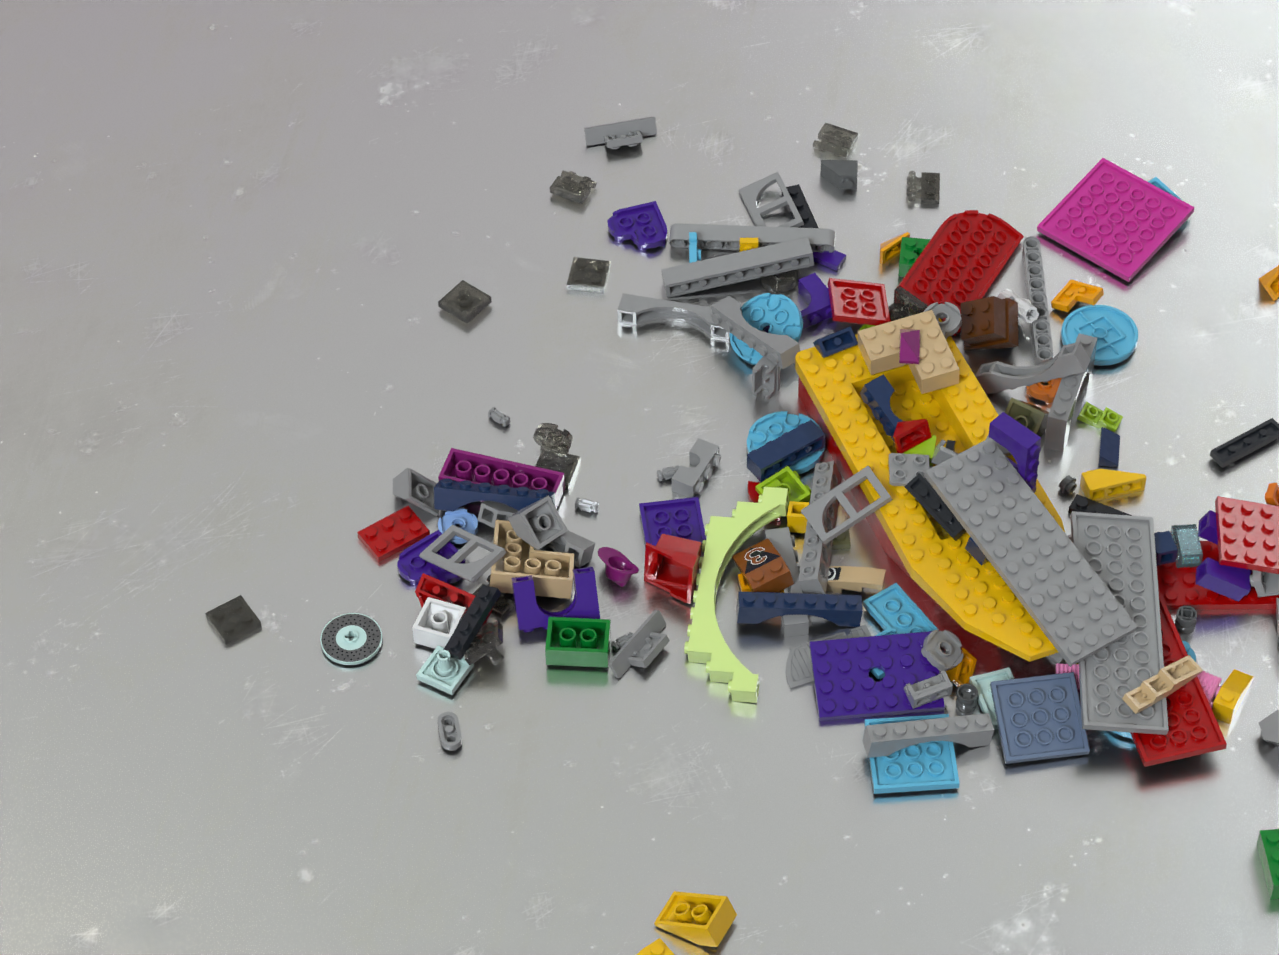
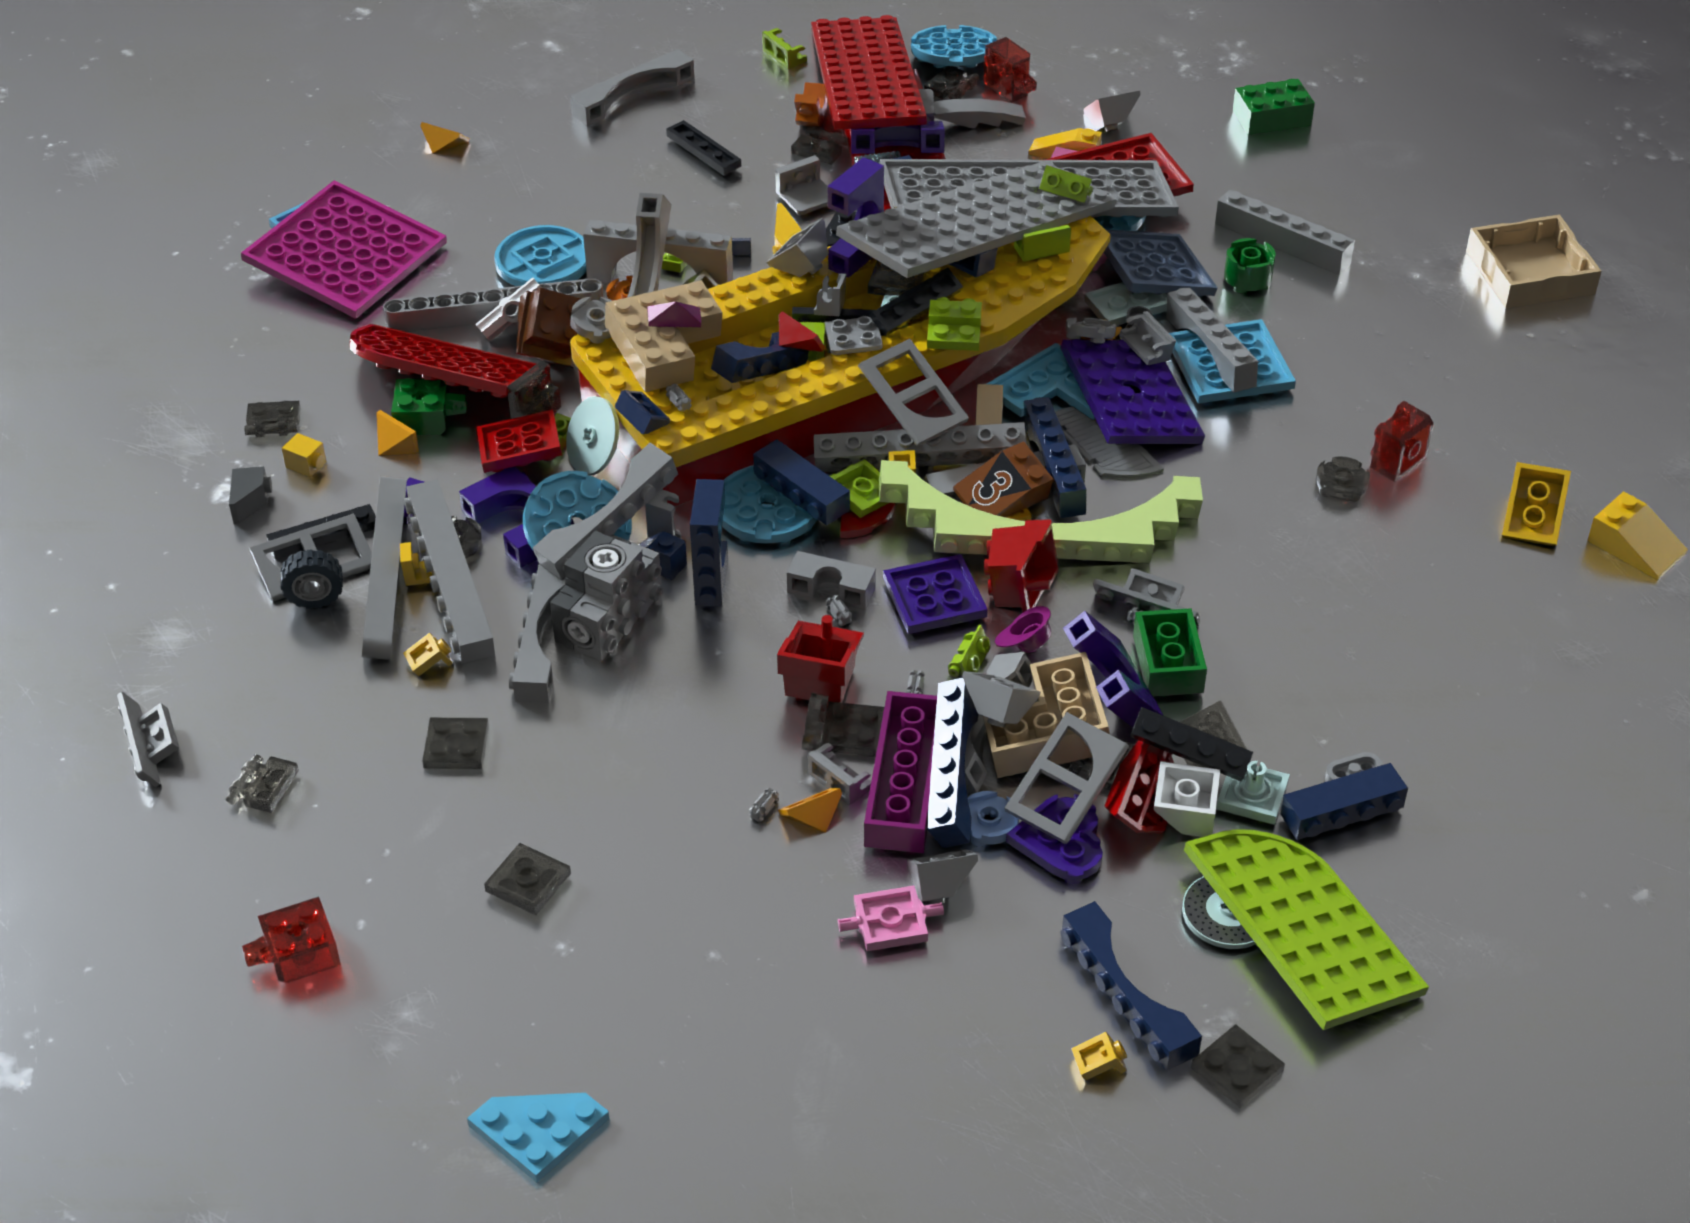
camera: 100 degrees left, 5 degrees down
red plate [357,505,430,562] -> none
dark purple plate [607,201,668,250] -> none
medium azure plate [689,232,701,263] -> none
clear smoke plate [813,122,858,158] -> none
light orange plate [1051,280,1104,312] -> none
tan slope [1122,655,1203,714] -> none
none -> clear red hinge [242,897,341,983]
none -> black wheel [280,549,343,609]
none -> yellow brick [282,433,327,478]
none -> yellow bracket [403,633,454,676]
none -> medium azure plate [467,1093,610,1183]
none -> light grey piece [550,531,663,662]
none -> dark blue slope [639,531,687,580]
none -> light grey piece [666,384,691,412]
none -> dark blue arch [690,479,728,606]
none -> light grey bracket [775,155,828,215]
none -> red piece [777,615,864,706]
none -> light orange slope [778,788,842,833]
none -> light grey hinge [808,743,871,806]
none -> bright pink plate [837,885,944,951]
none -> lime plate [927,297,982,351]
none -> lime hinge [948,625,991,677]
none -> lime panel [1014,225,1071,262]
none -> lime hinge [1039,165,1093,203]
none -> dark blue arch [1060,901,1202,1071]
none -> yellow bracket [1071,1032,1127,1080]
none -> lime plate [1184,829,1429,1030]
none -> light grey brick [1215,189,1355,275]
none -> green brick [1224,238,1276,293]
none -> dark blue brick [1280,763,1408,840]
none -> clear smoke plate [1316,456,1370,502]
none -> clear red hinge [1370,401,1434,482]

